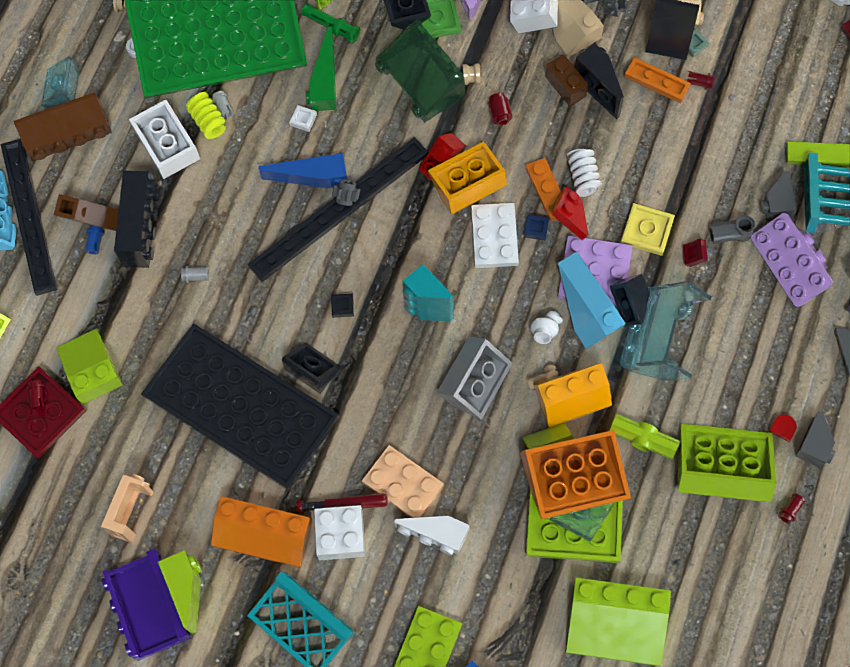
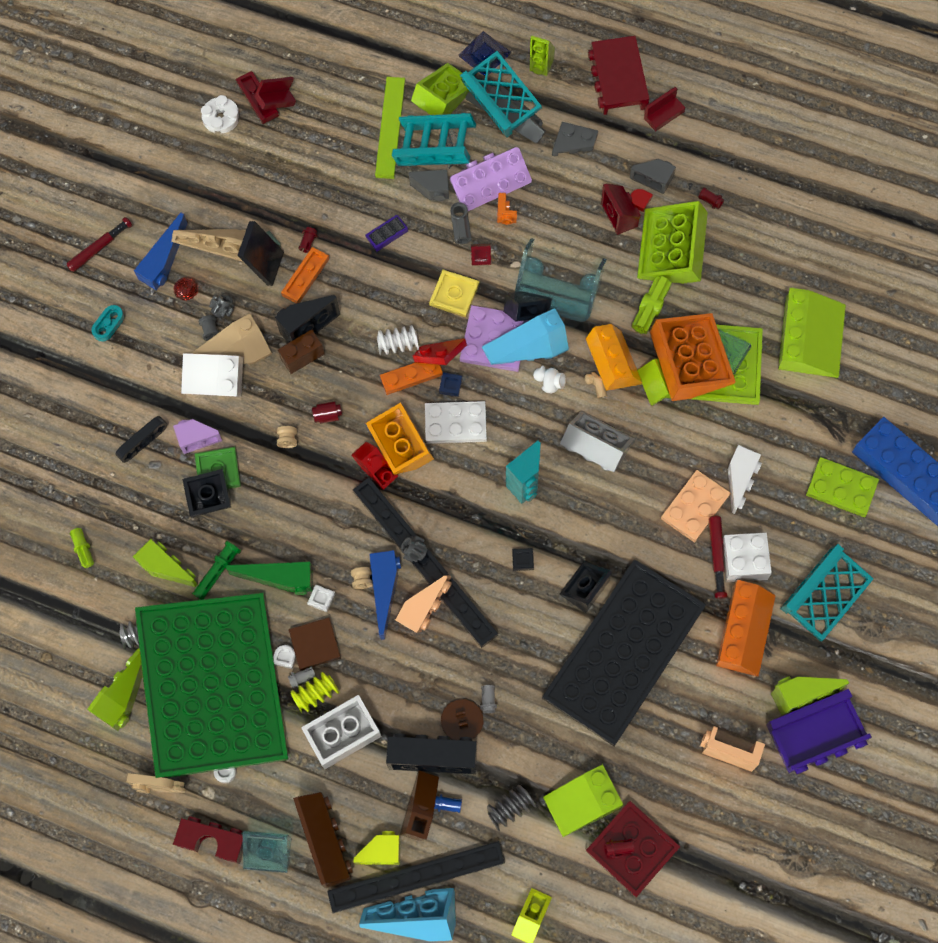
camera: 90 degrees left, 0 degrees up
clear green windscreen [375,20,465,123] -> none
none -> dark red arch [173,816,248,864]
none -> white tile [273,645,296,669]
none -> reddish brown tile [288,617,341,671]
none -> tan wheel [351,567,373,589]
none -> neon yellow slope [354,831,400,865]
none -> tile [365,215,408,252]
none -> light nougat slope [395,575,451,633]
none -> reddish brown piece [441,699,483,740]
none -> flat silver piece [487,785,536,832]
none -> orange bracket [497,193,517,225]
none -> dark red slope [601,183,641,235]

